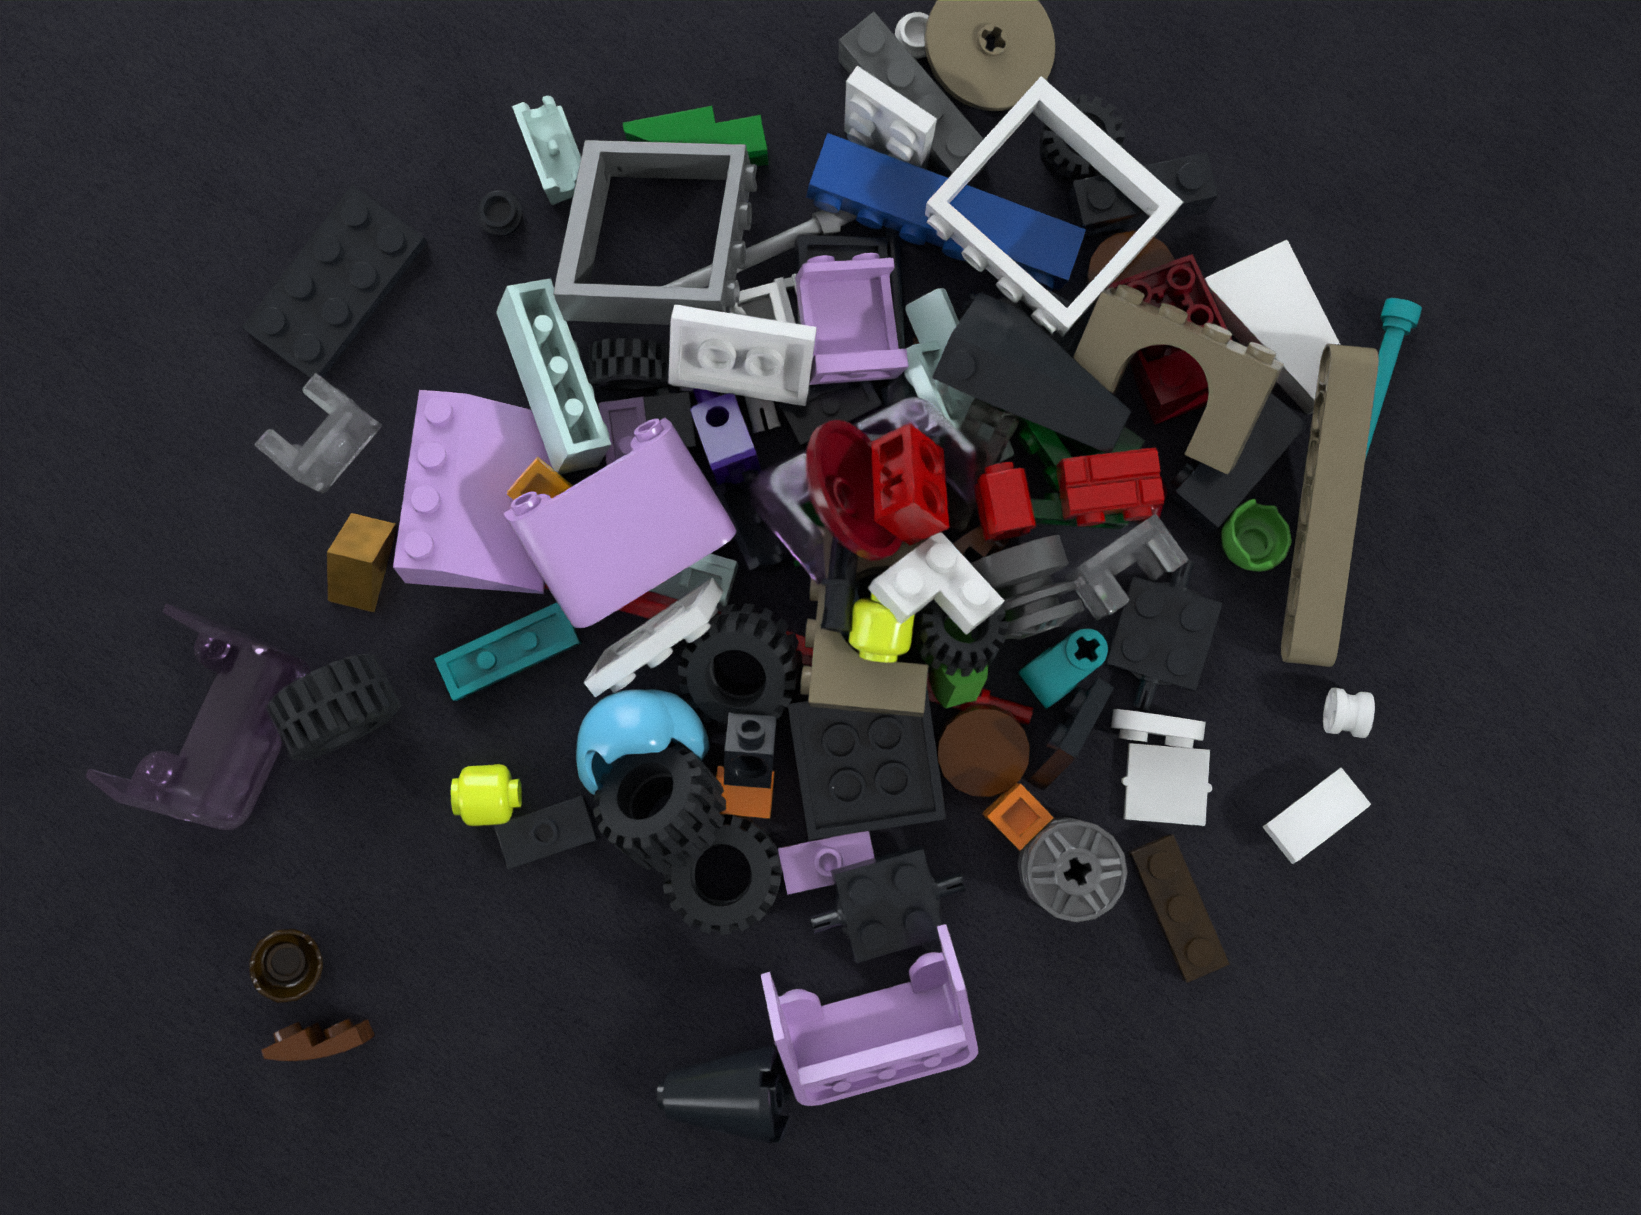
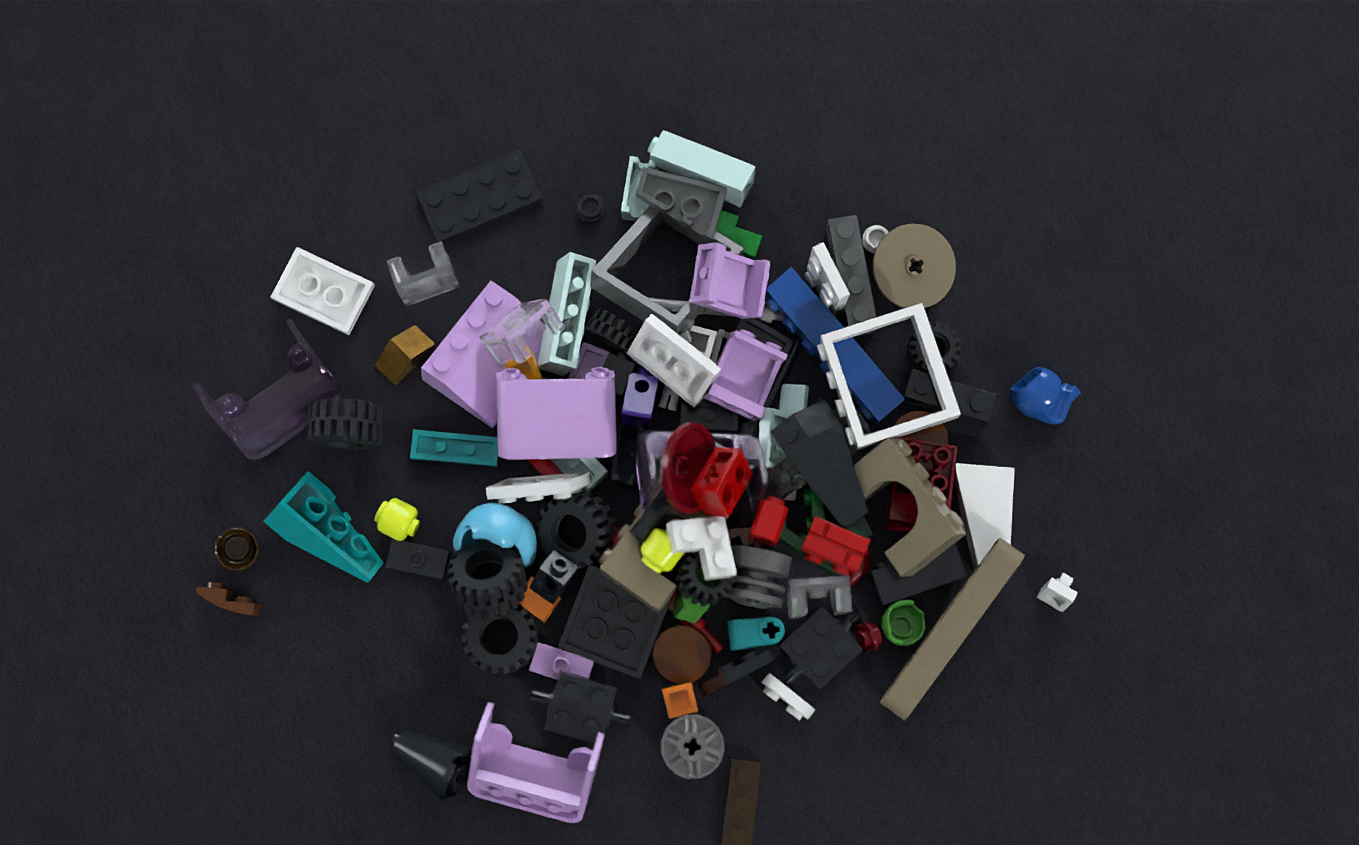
camera: 30 degrees right, 5 degrees down
white piece [1121,743,1212,826] -> none
white slope [1263,768,1371,864] -> none
white wheel [1323,688,1375,738] -> none
teal piece [1365,298,1422,460] -> none
none -> teal wedge [263,471,384,583]
none -> white plate [271,247,375,335]
none -> clear panel [479,298,565,365]
none -> dark grey wing [636,167,727,243]
none -> light aqua slope [648,130,755,208]
none -> lavender panel [689,243,770,319]
none -> dark red plate [856,622,882,652]
none -> blue piece [1010,367,1081,424]
none -> white tile [1037,573,1077,612]

